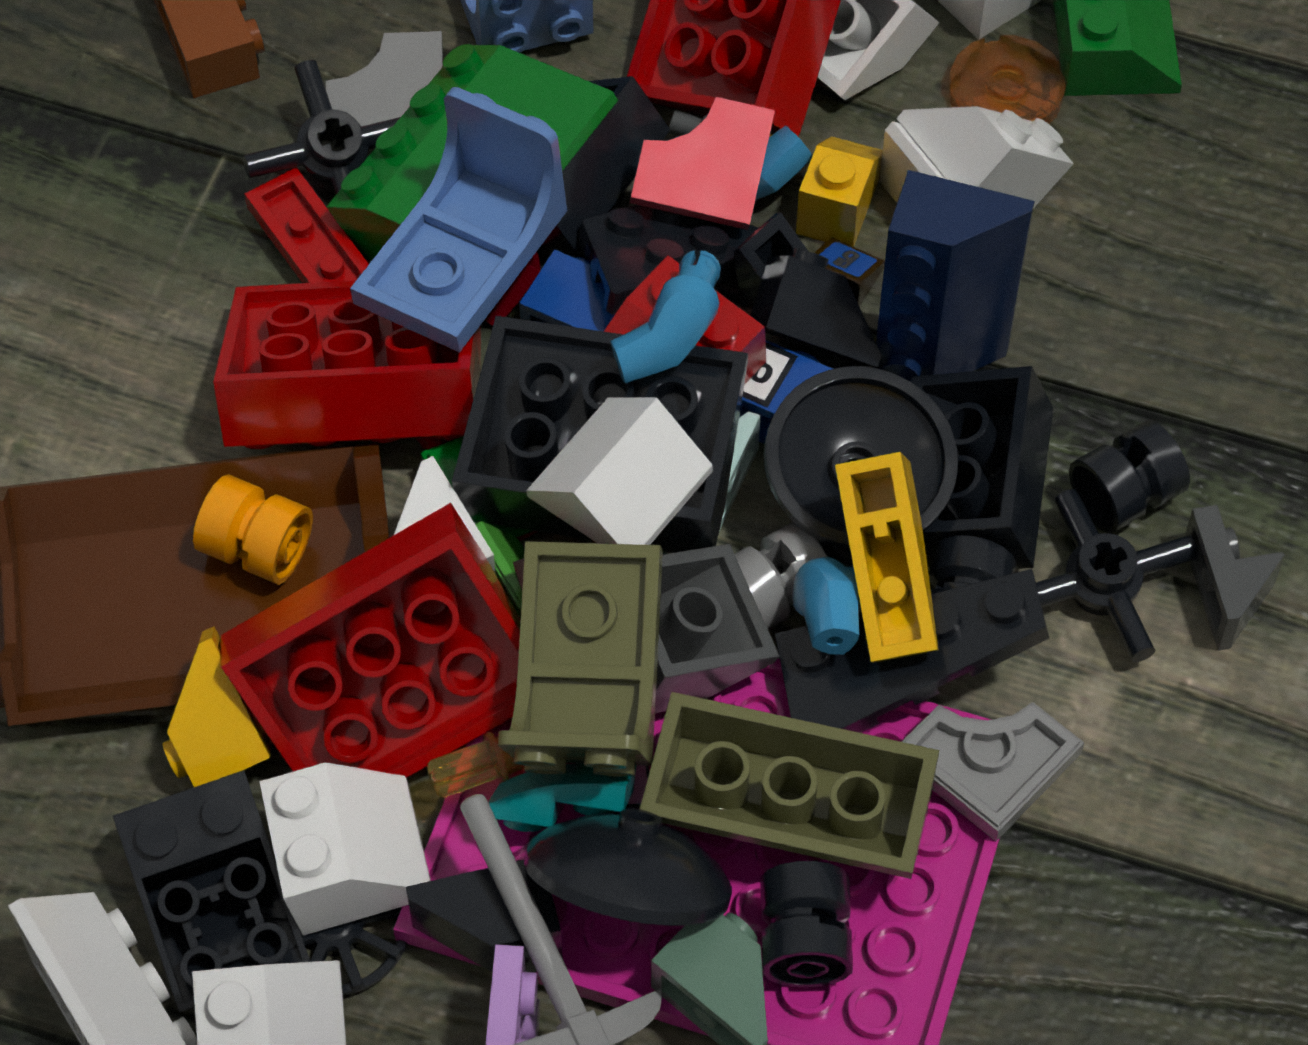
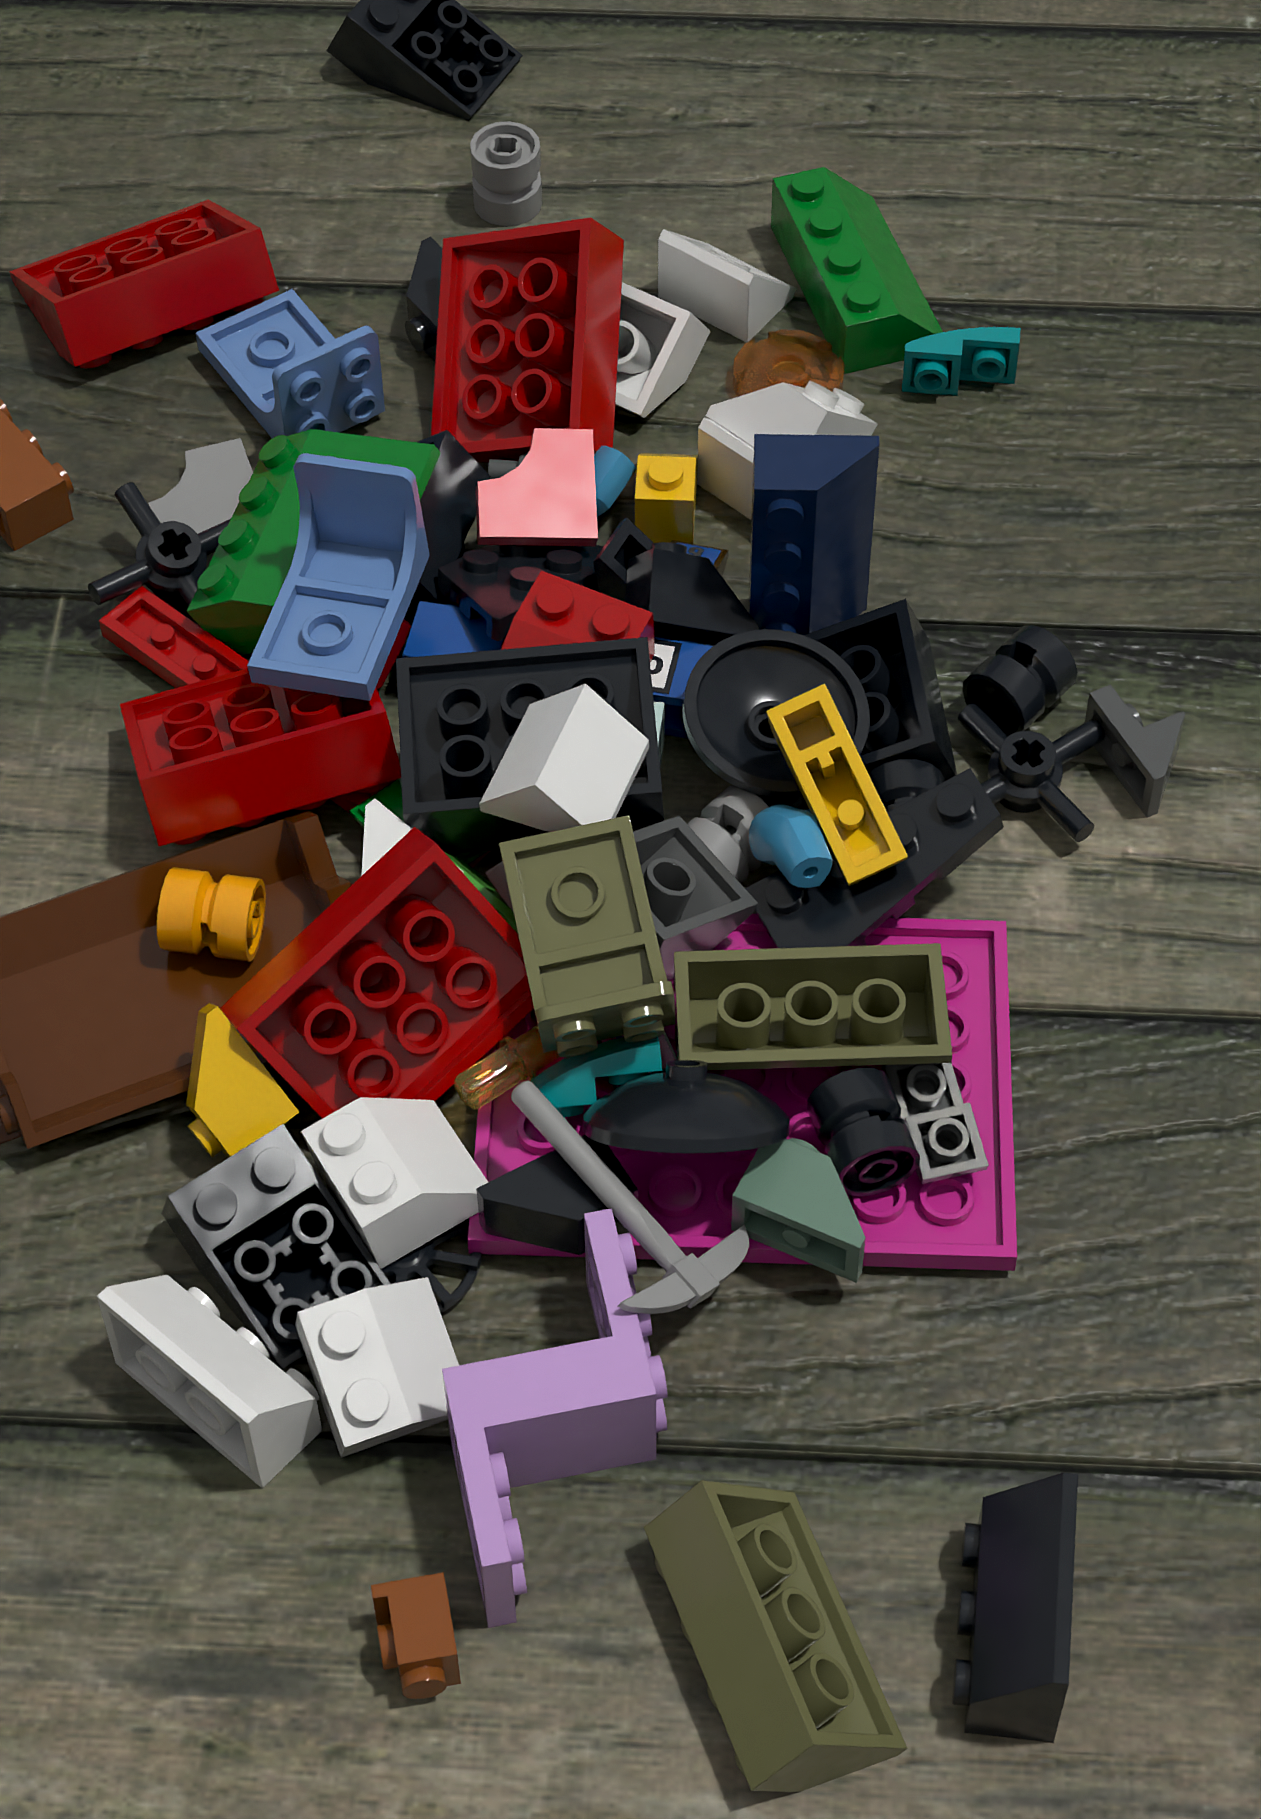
camera: 15 degrees left, 5 degrees down
dark azure arm [610,250,721,383] -> none
light grey tile [902,702,1084,841] -> none
none -> dark grey slope [881,1063,989,1184]
none -> teal slope [901,327,1021,396]

